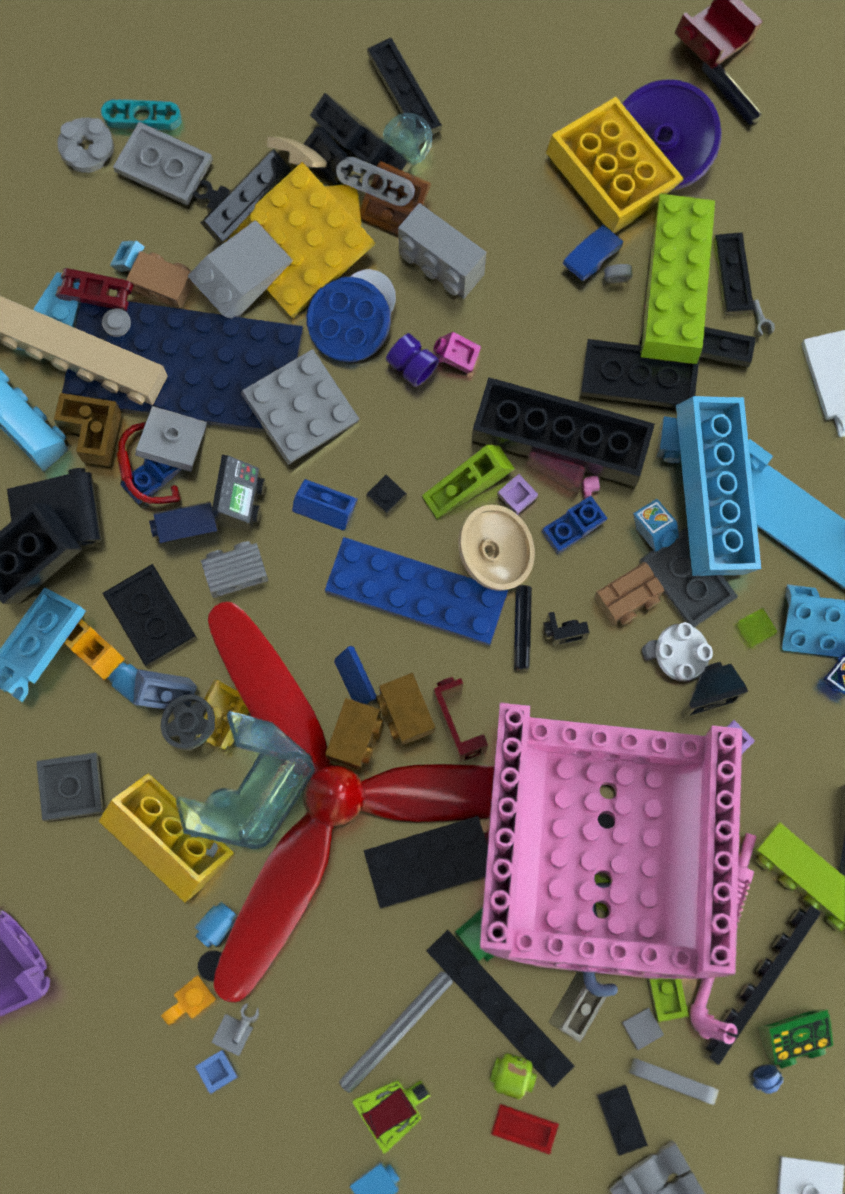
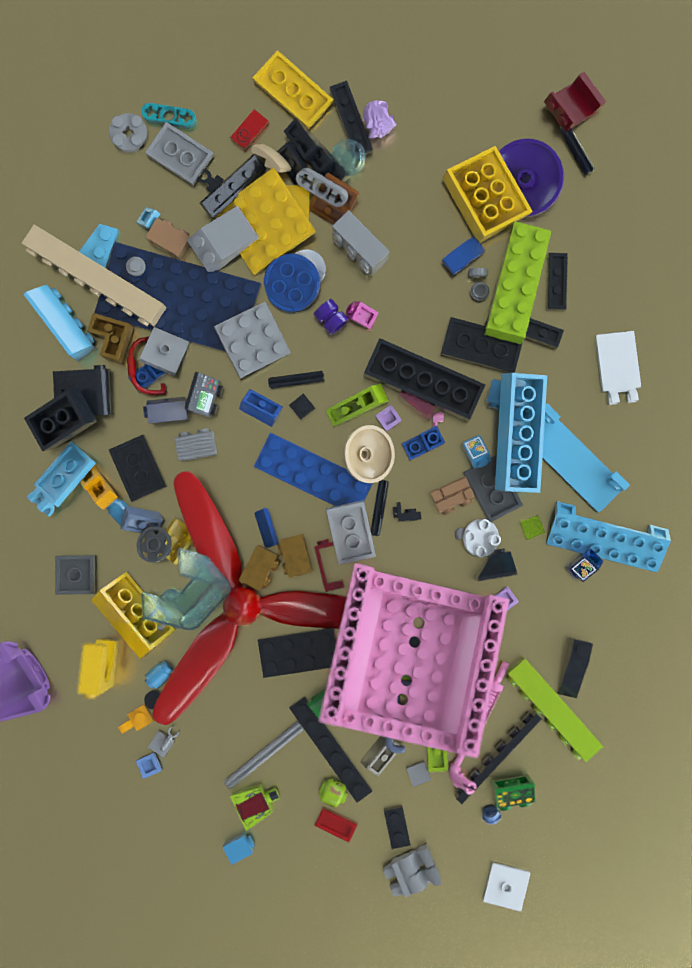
camera: 10 degrees right, 10 degrees up
dark red plate [56,268,134,312] -> none
light grey beam [629,1058,719,1105] -> none
light grey hand [753,300,774,337] -> none
none -> yellow arch [78,638,119,698]
none -> red tile [230,109,269,151]
none -> yellow plate [252,50,334,129]
none -> black axle [268,371,324,388]
none -> light grey plate [326,500,376,565]
none -> lavender hair [363,100,397,139]
none -> light grey plate [470,282,490,301]

